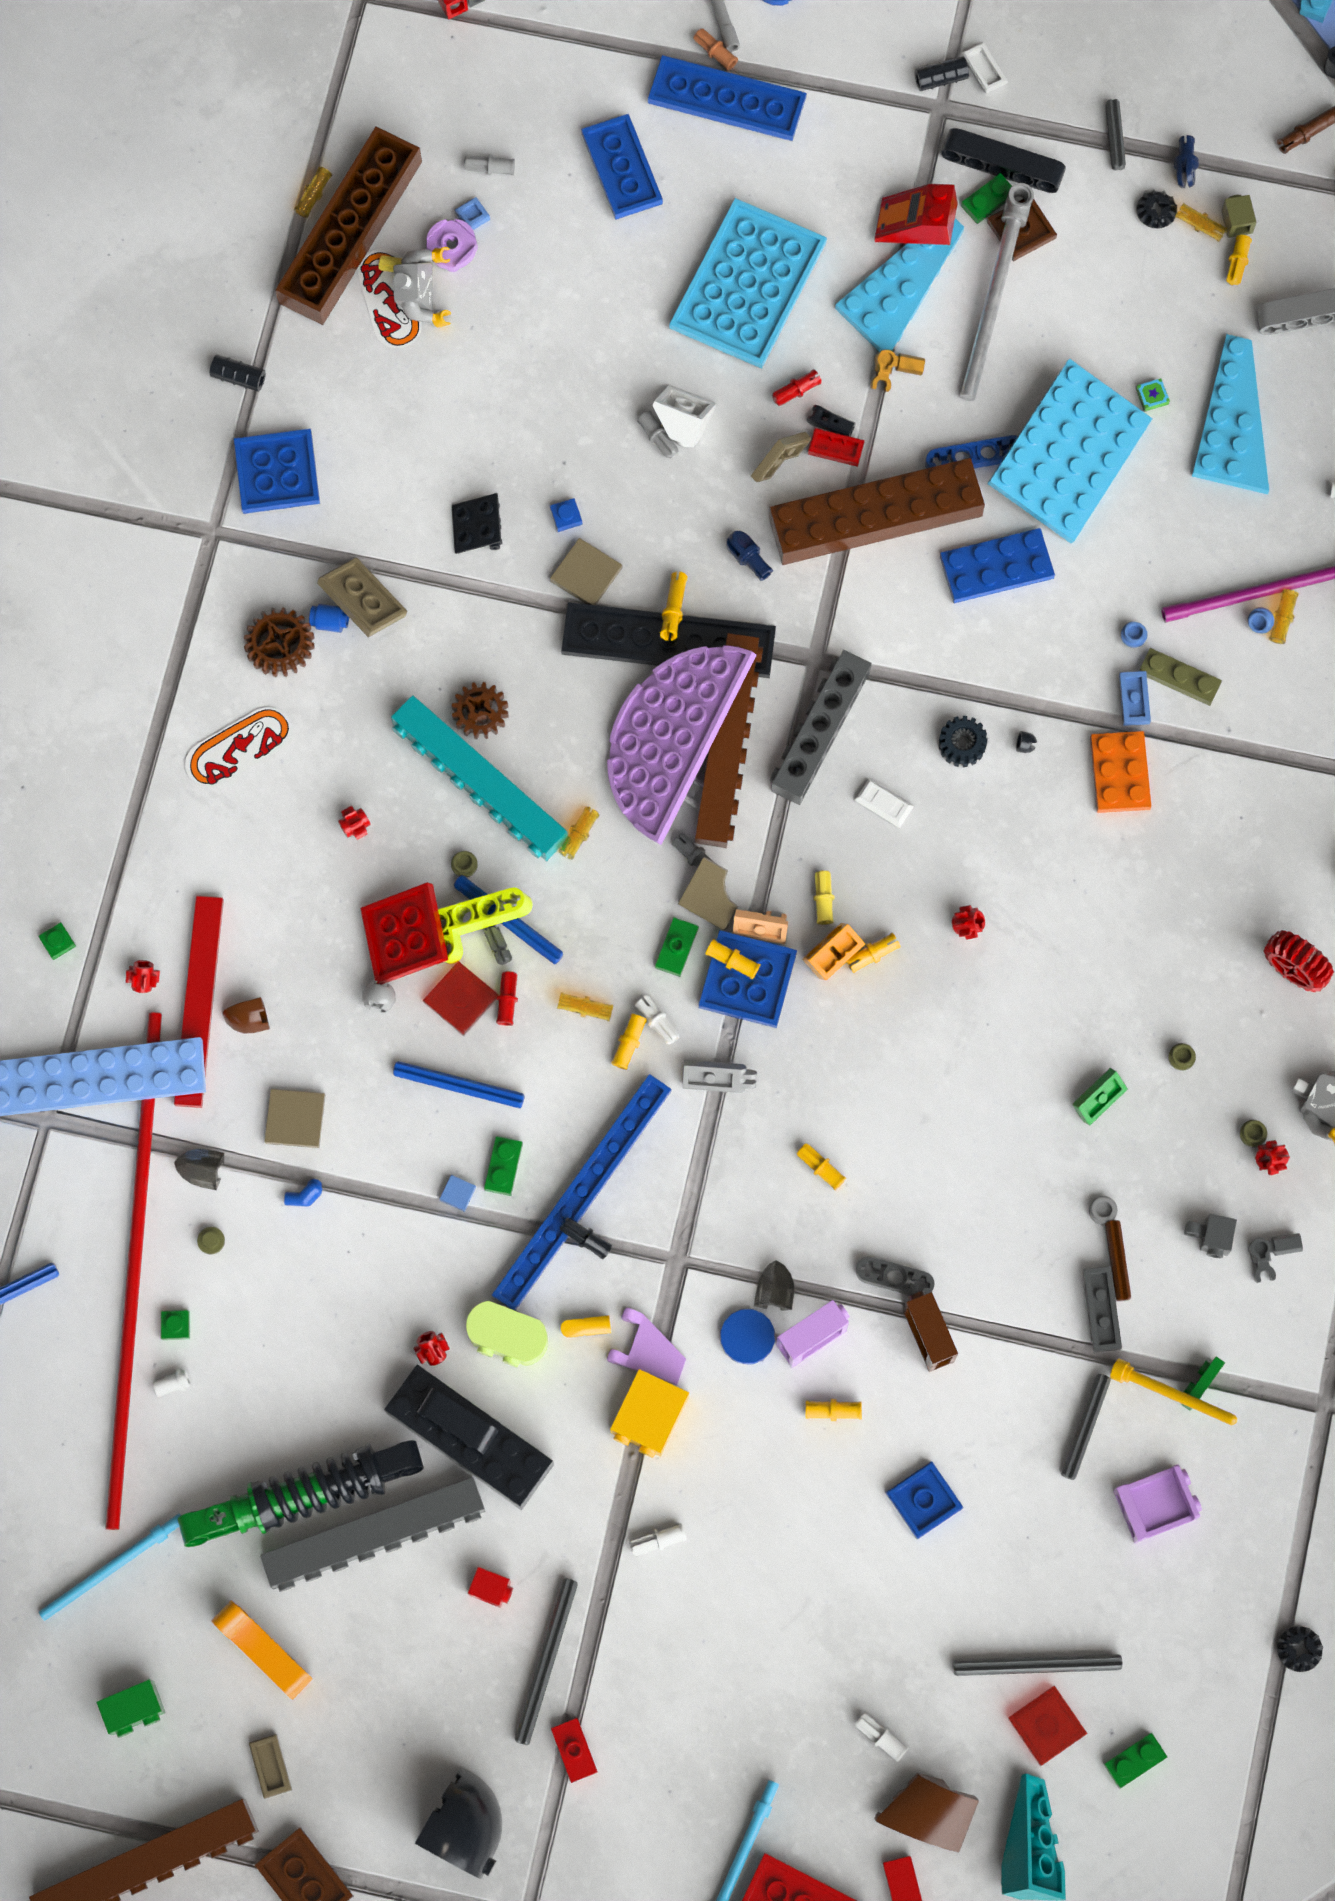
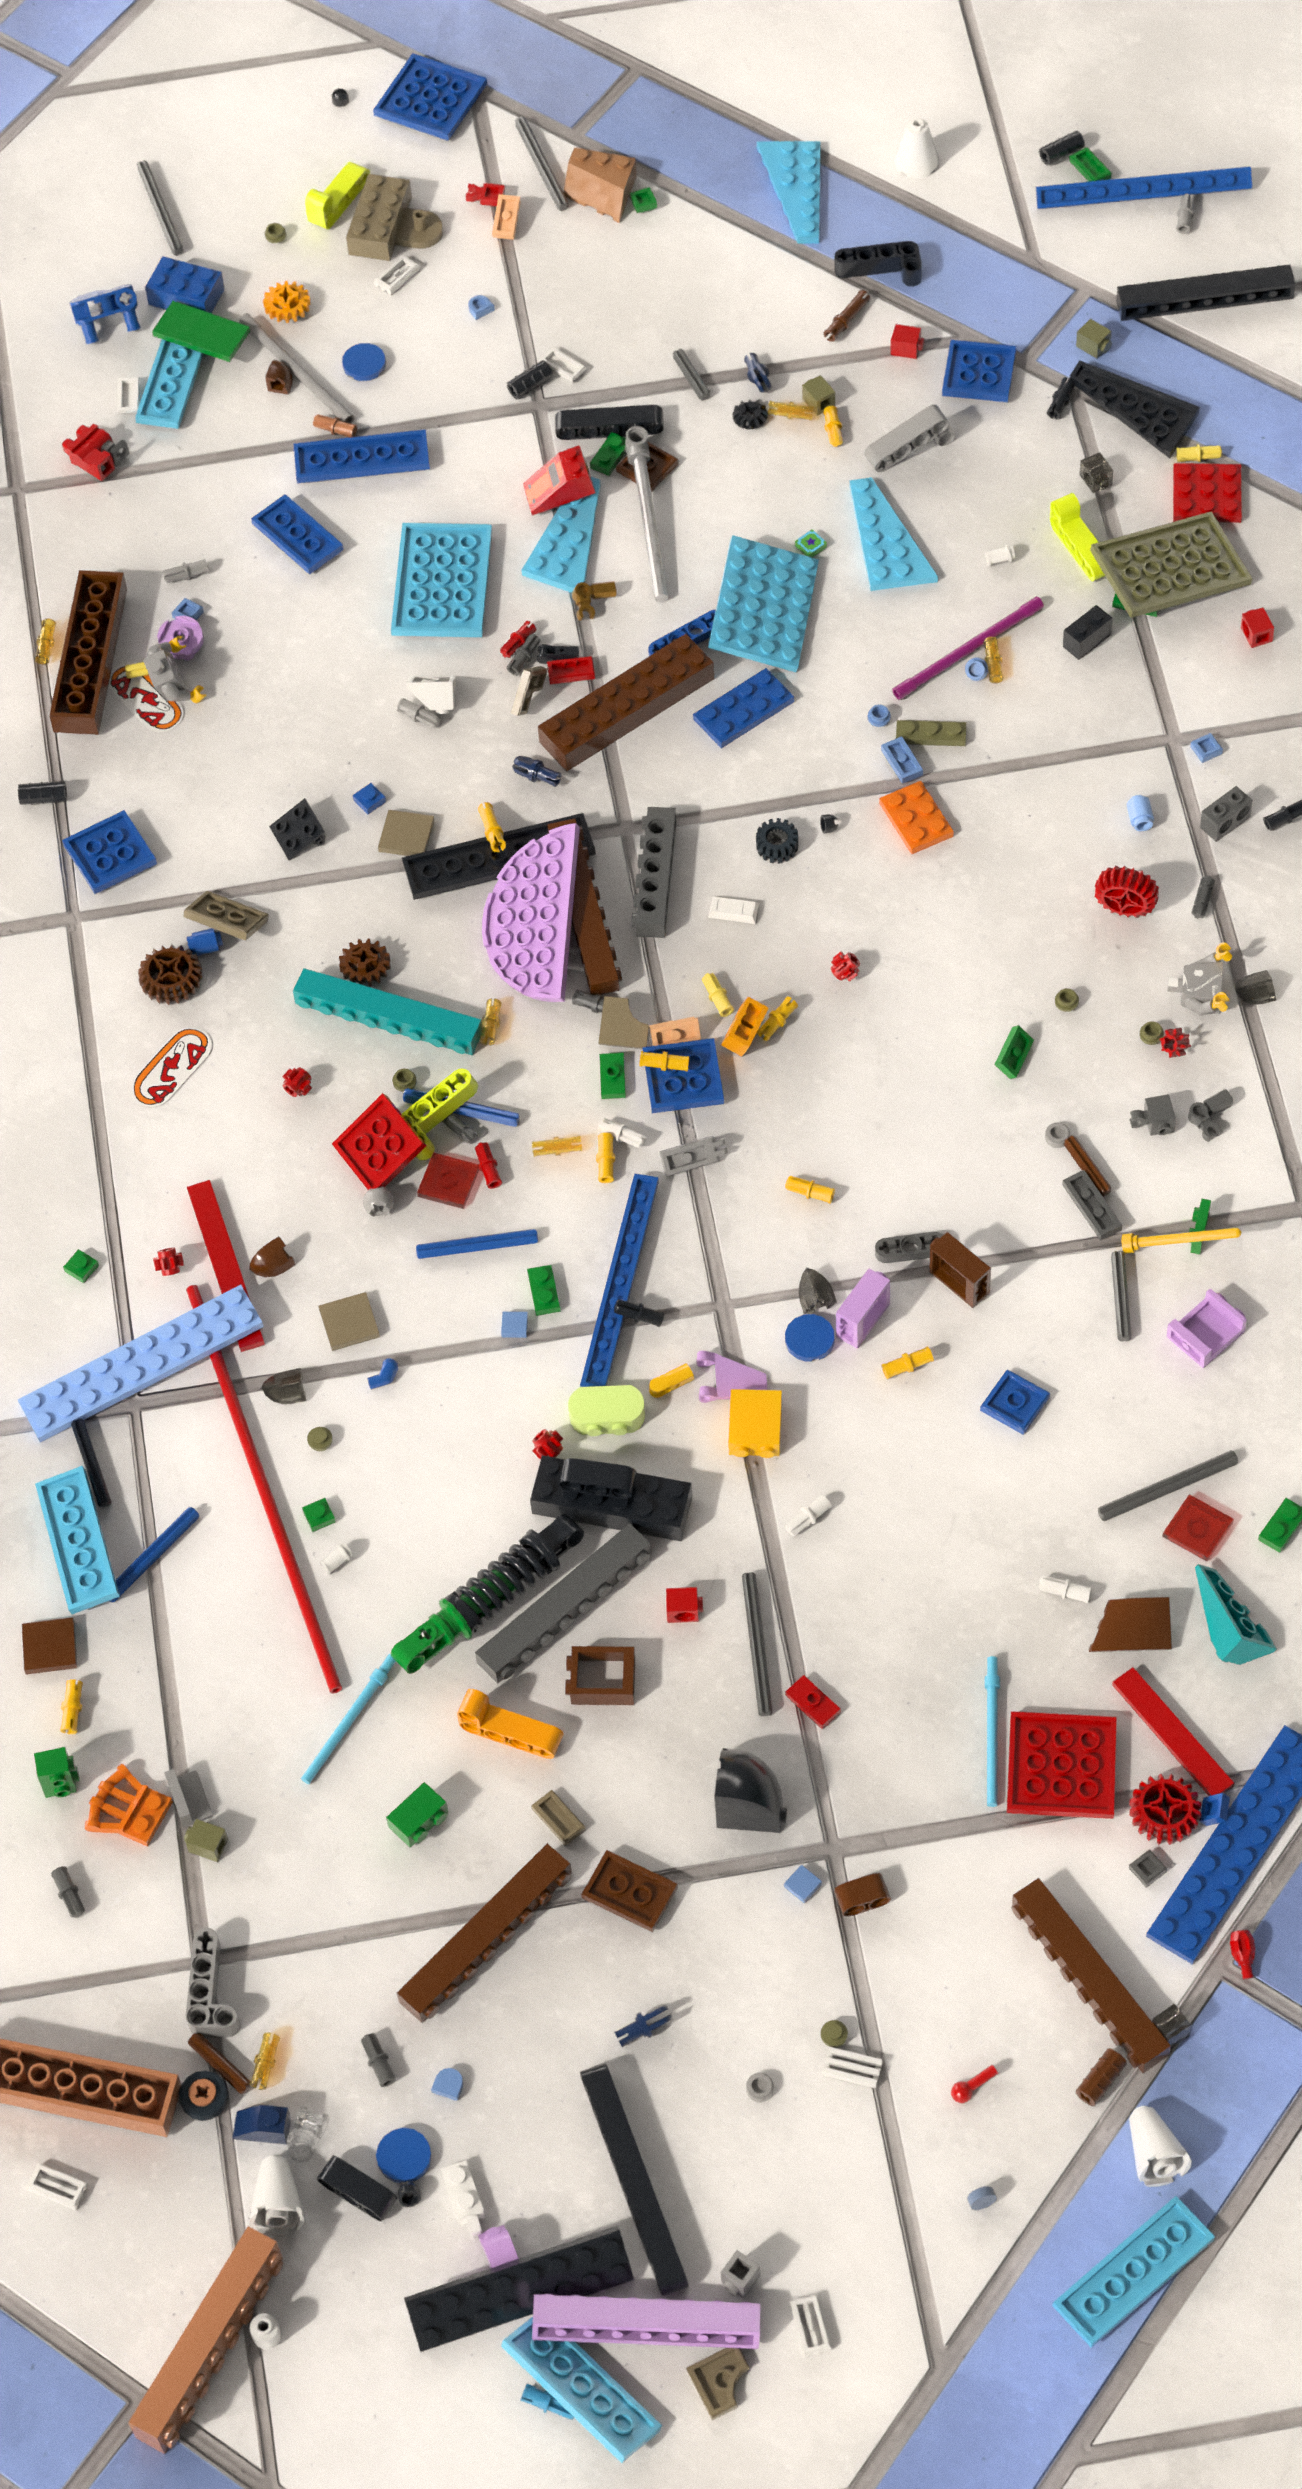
camera: 20 degrees left, 15 degrees down
none -> dark grey axle [506,634,541,676]
none -> reddish brown window [565,1646,636,1705]

